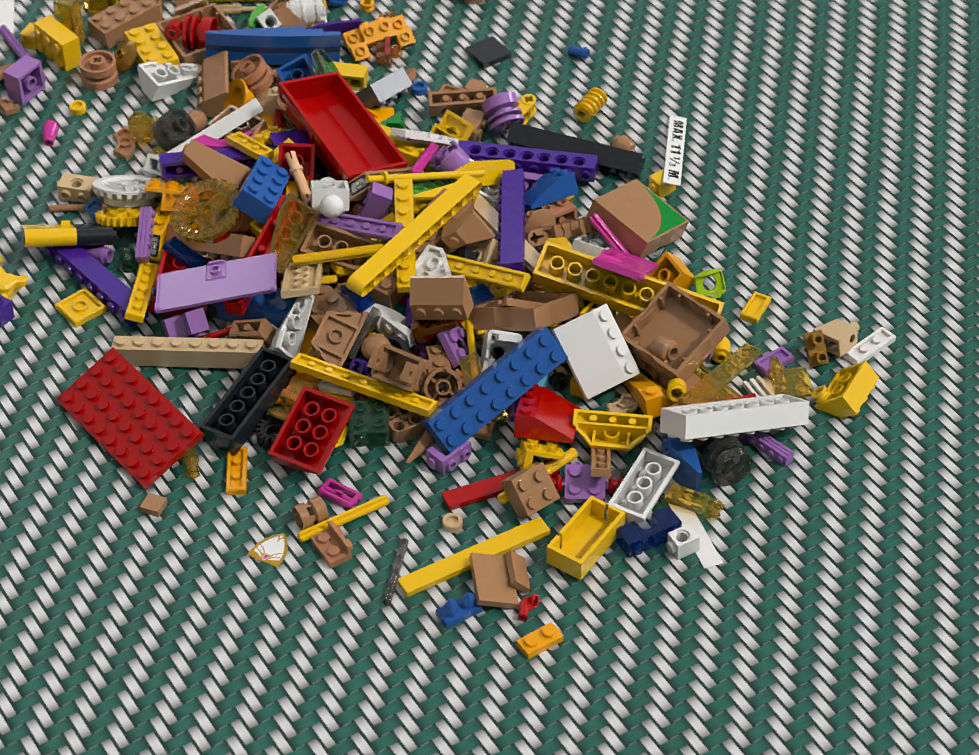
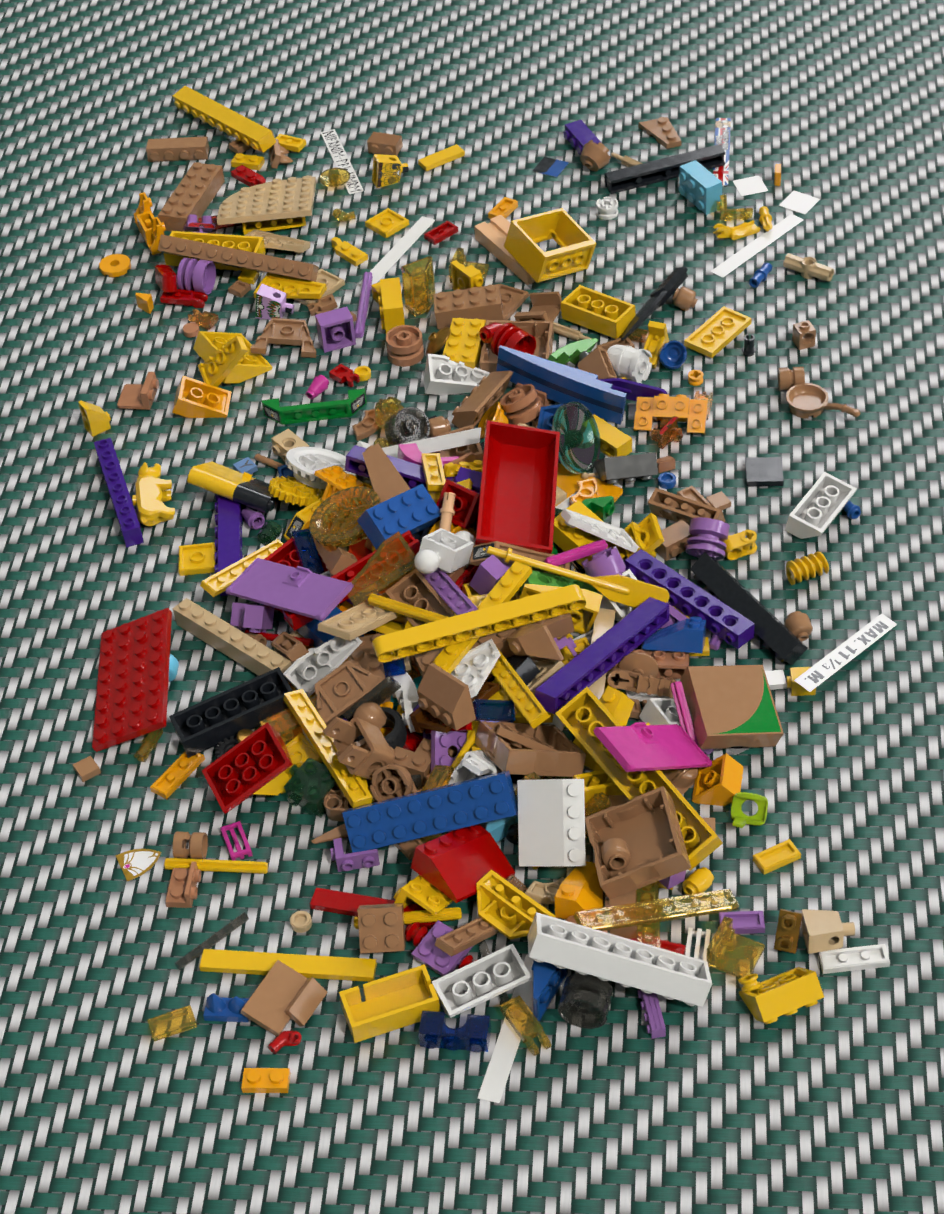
camera: 40 degrees right, 0 degrees up
medium lavender piece [135,207,156,262] -> none
white brick [255,8,281,28] -> none
white brick [666,524,700,560] -> none
yellow brick [667,378,687,402] -> none
none -> clear yellow tile [147,1005,197,1042]
none -> medium blue tile [233,457,258,474]
none -> green slope [262,388,367,425]
none -> red plate [329,364,360,387]
none -> white slope [785,472,857,539]

